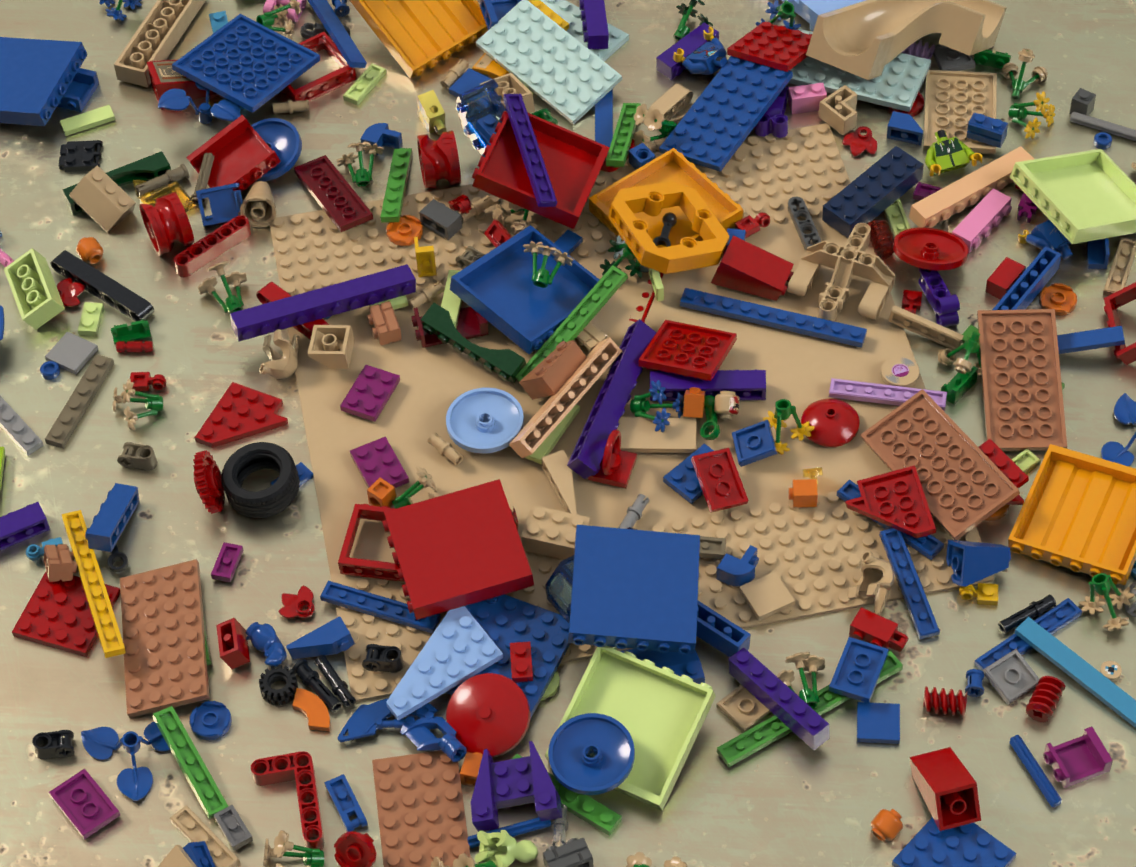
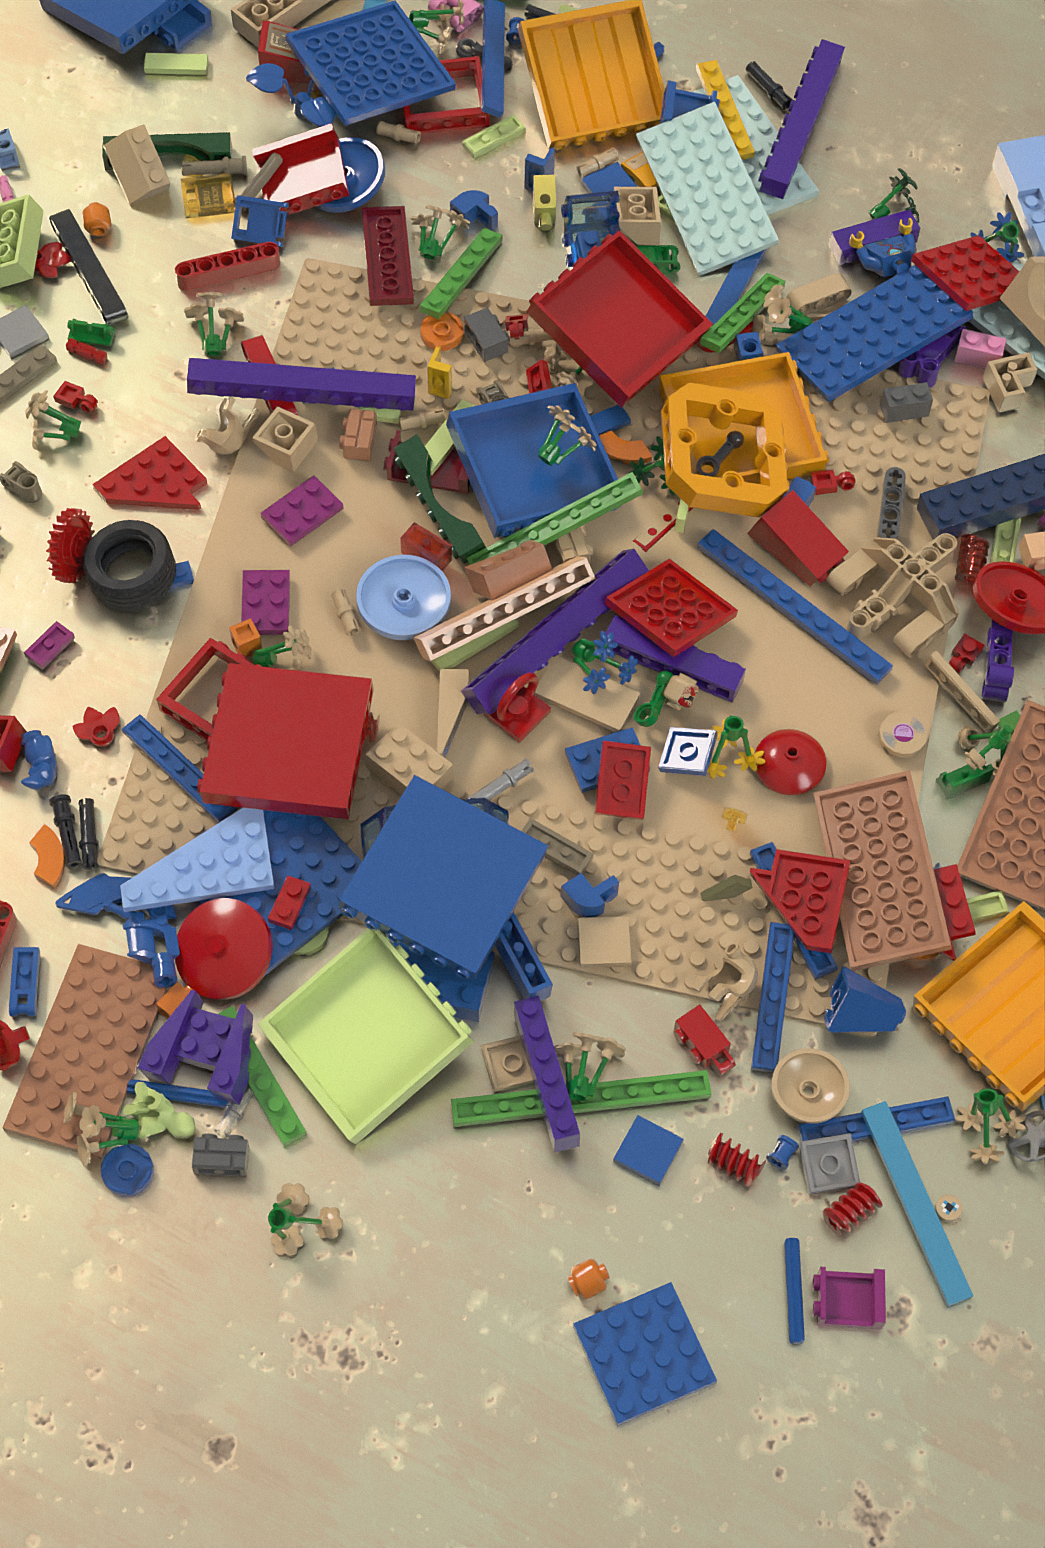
camera: 20 degrees right, 10 degrees up
black plate [58,140,103,172] -> none
yellowish green plate [78,302,104,336] -> none
red piece [139,192,194,256] -> none
tan cone [240,181,276,228] -> none
black tyre [259,665,298,705] -> none
blue slope [286,616,355,659] -> none
black piece [362,644,404,673] -> none
red piece [417,130,461,189] -> none
dark purple tile [503,94,557,207] -> none
blue dish [548,713,635,795] -> none
orange brick [683,387,705,418] -> none
orange brick [789,479,818,508] -> none
lavender tile [829,378,947,411] -> none
blue plate [829,637,889,703] -> none
red plate [842,126,877,157] -> none
red slope [910,747,981,831] -> none
yellow plate [959,583,998,606] -> none
black pin [998,594,1056,634] -> none
none -> clear red brick [400,522,452,571]
none -> blue panel [524,148,555,191]
none -> orange tile [599,431,652,464]
none -> olive tile [700,875,753,901]
none -> tan dish [771,1048,850,1124]
none -> dark grey brick [880,382,933,423]

